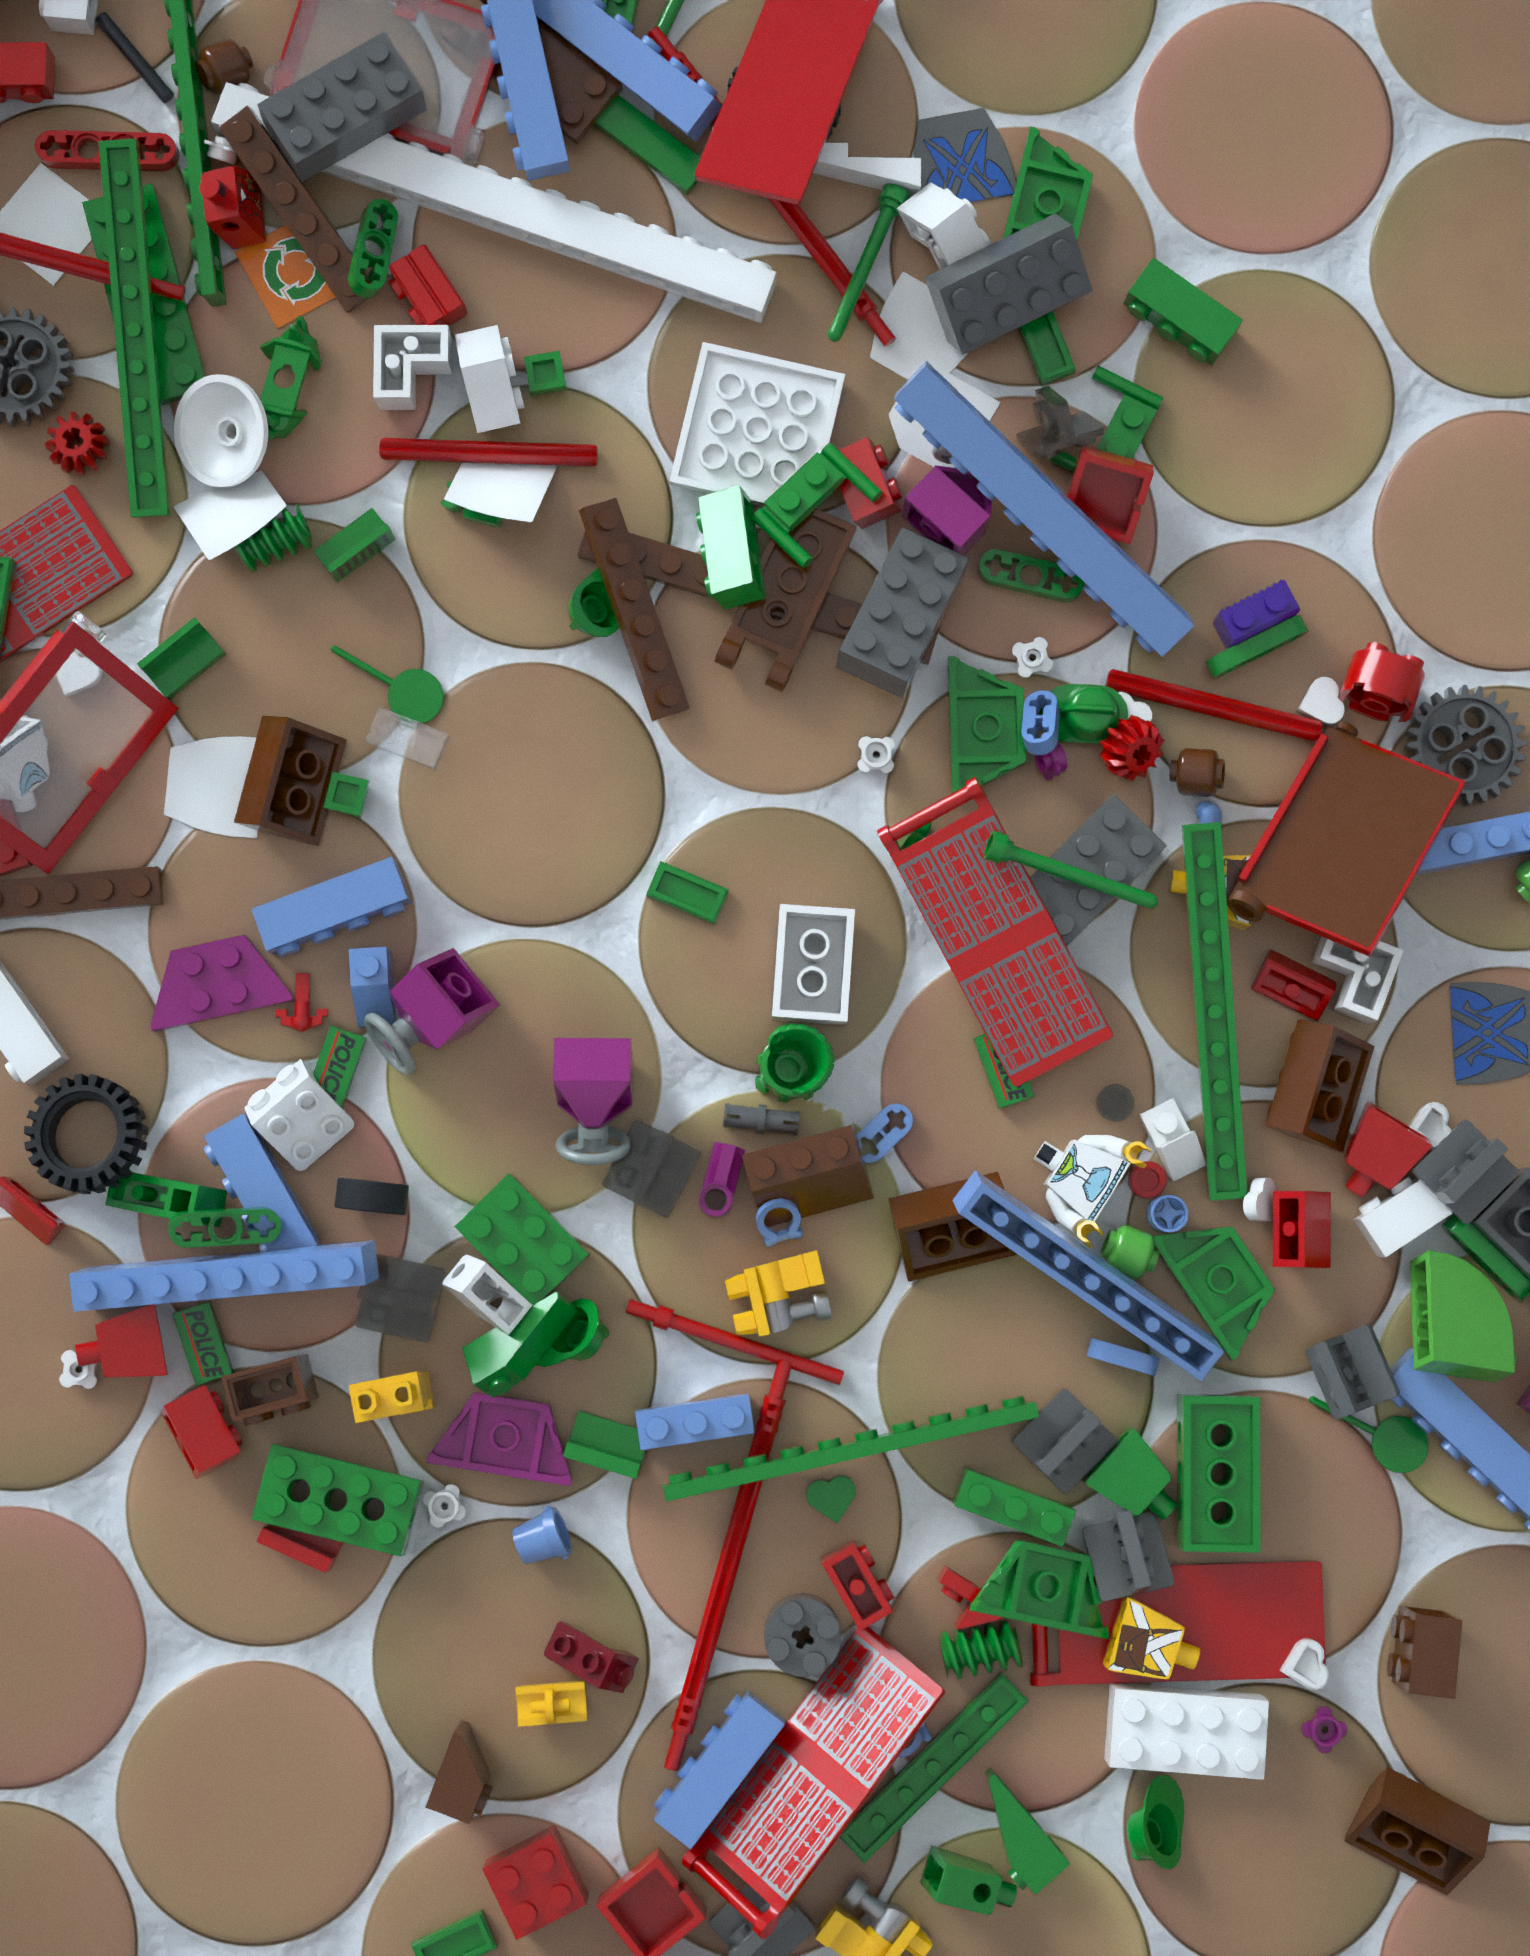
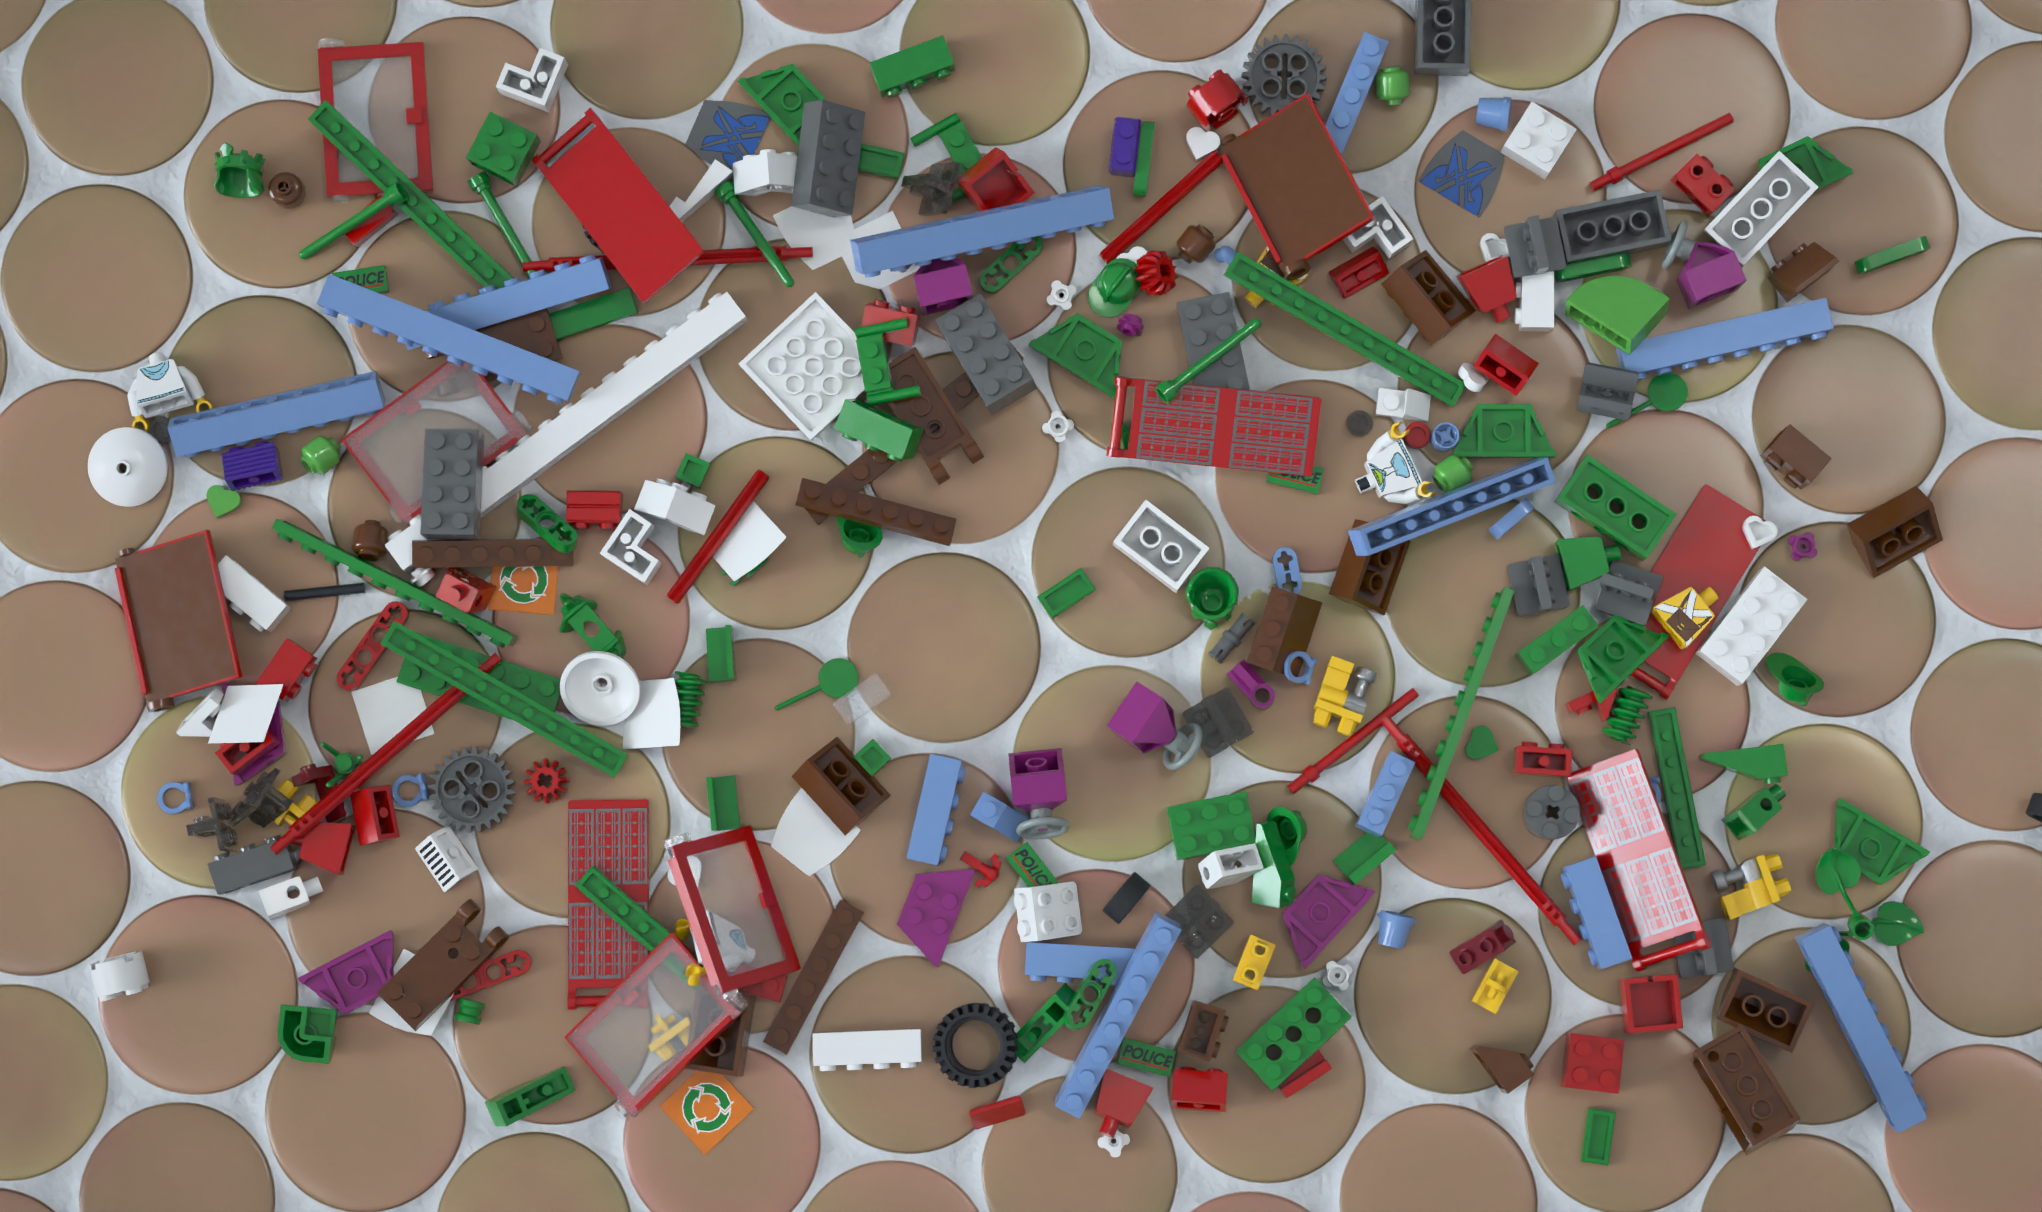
camera: 50 degrees left, 0 degrees up
medium blue beam [1021,690,1060,755] -> none

